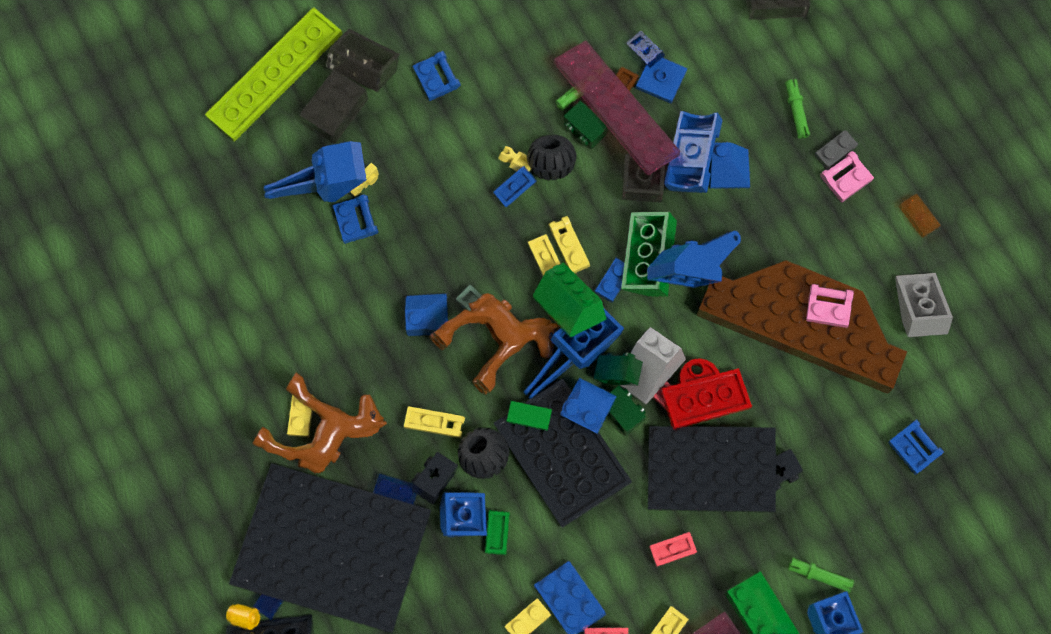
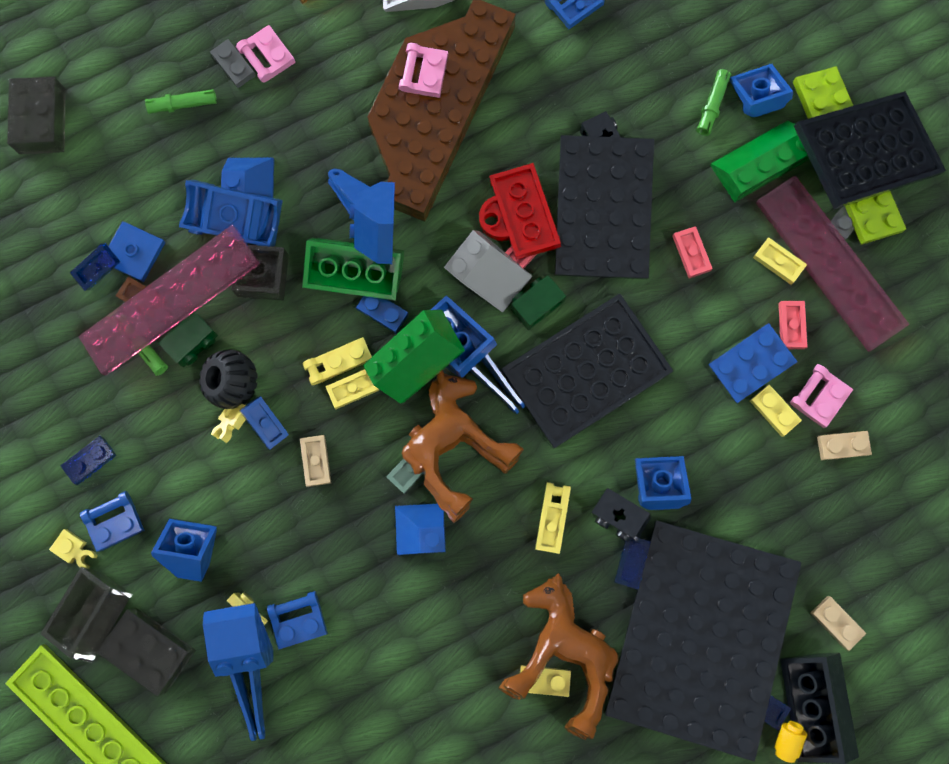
camera: 90 degrees left, 5 degrees up
black wheel [458,428,509,479] -> none
green tile [485,511,510,555] -> none
green tile [507,401,552,431] -> none
blue slope [560,378,617,434] -> none
dark green brick [594,353,643,386] -> none
none -> light yellow plate [49,529,98,569]
none -> clear blue plate [60,436,117,485]
none -> blue slope [151,519,217,582]
none -> tan plate [300,435,331,487]

